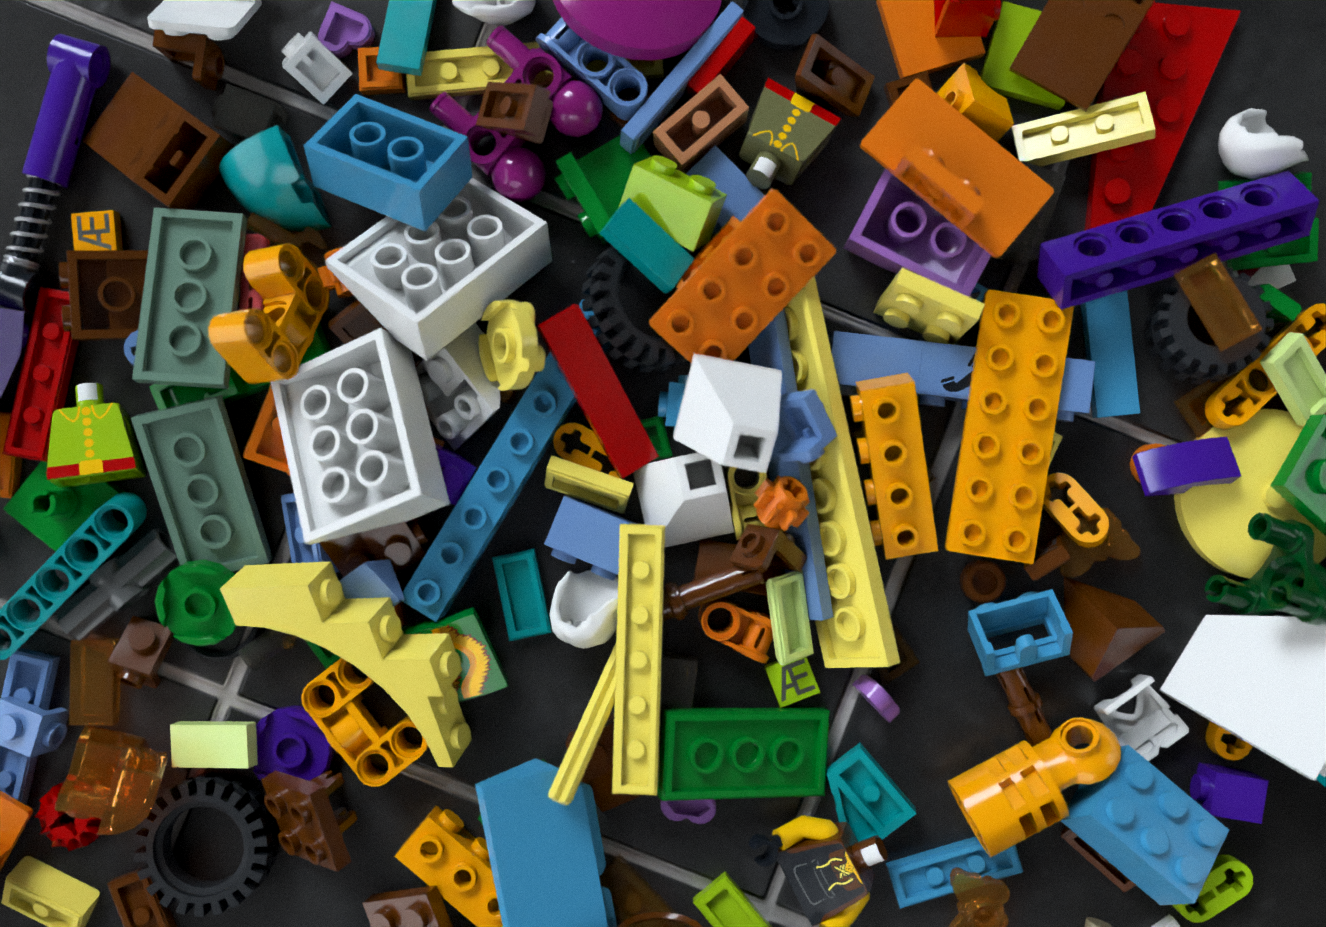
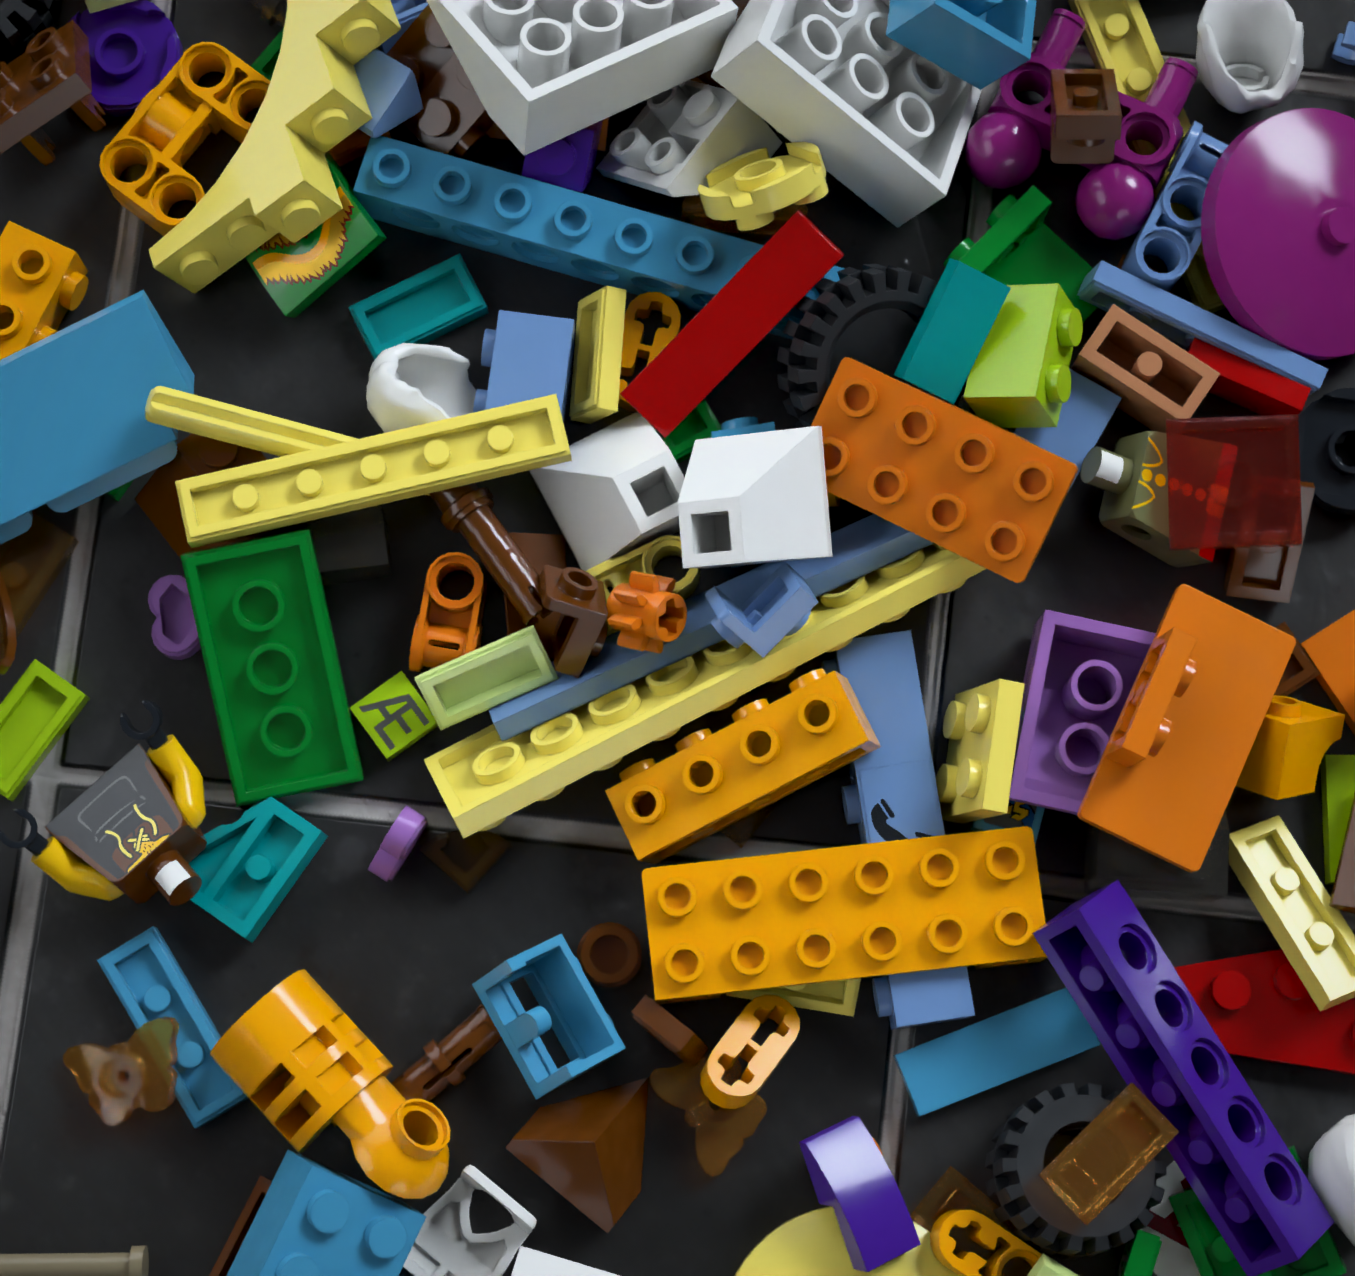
camera: 70 degrees right, 10 degrees down
none -> clear red tile [1166,414,1302,550]

